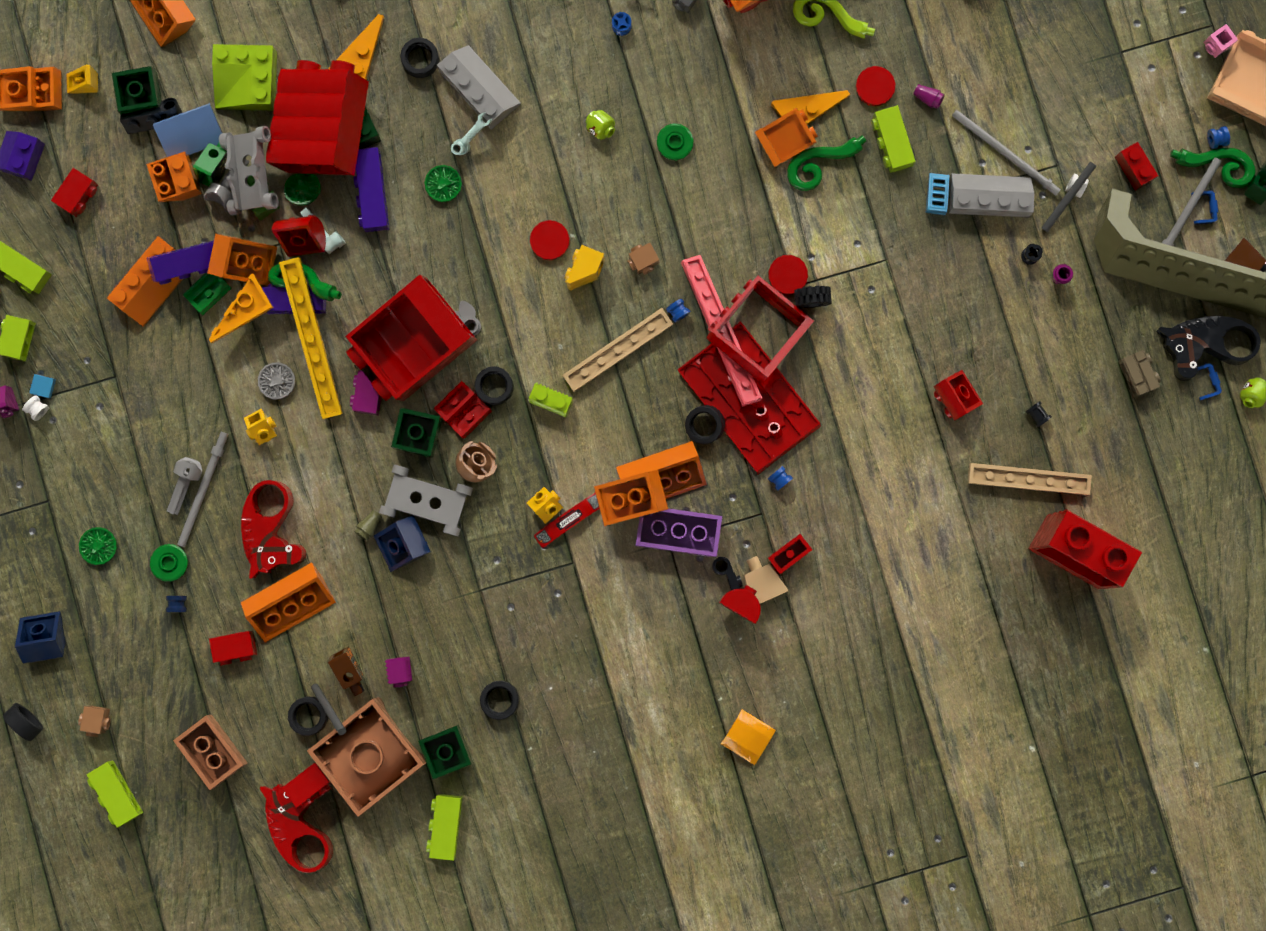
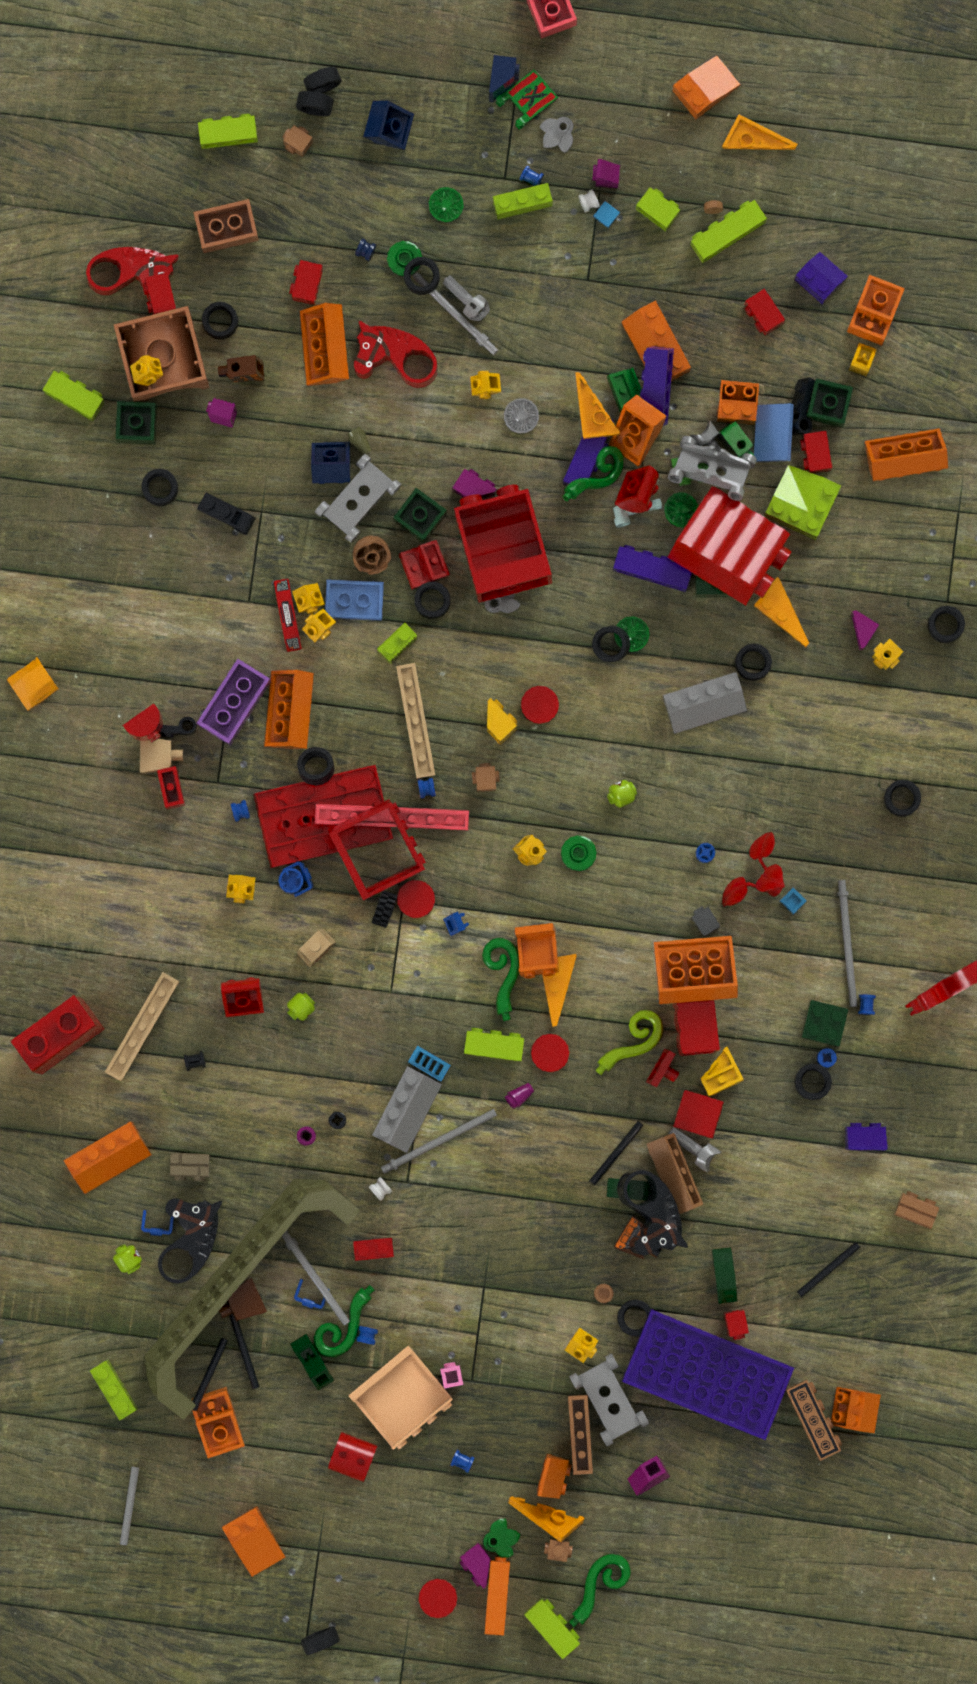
camera: 115 degrees right, 0 degrees up
yellow plate [279,257,343,419] -> none
dark grey bar [311,684,346,735] -> none
light aqua brick [451,112,492,155] -> none
orange slope [594,469,668,526] -> none
dark grey bar [1041,161,1096,232] -> none
none -> orange slope [63,1121,151,1194]
none -> yellow brick [130,355,163,386]
none -> black plate [197,493,256,535]
none -> yellow brick [226,875,256,904]
none -> blue piece [279,862,314,897]
none -> lime head [287,993,315,1021]
none -> black tyre [296,91,334,117]
none -> tan torso [297,929,336,968]
none -> yellow brick [302,609,336,643]
none -> medium blue tile [325,580,384,621]
none -> black tyre [404,257,440,295]
none -> blue tile [443,912,469,936]
none -> lime brick [493,183,553,220]
none -> yellow brick [513,835,547,866]
none -> blue bush [519,165,544,186]
none -> black tyre [592,626,630,662]
none -> red brick [800,431,832,474]

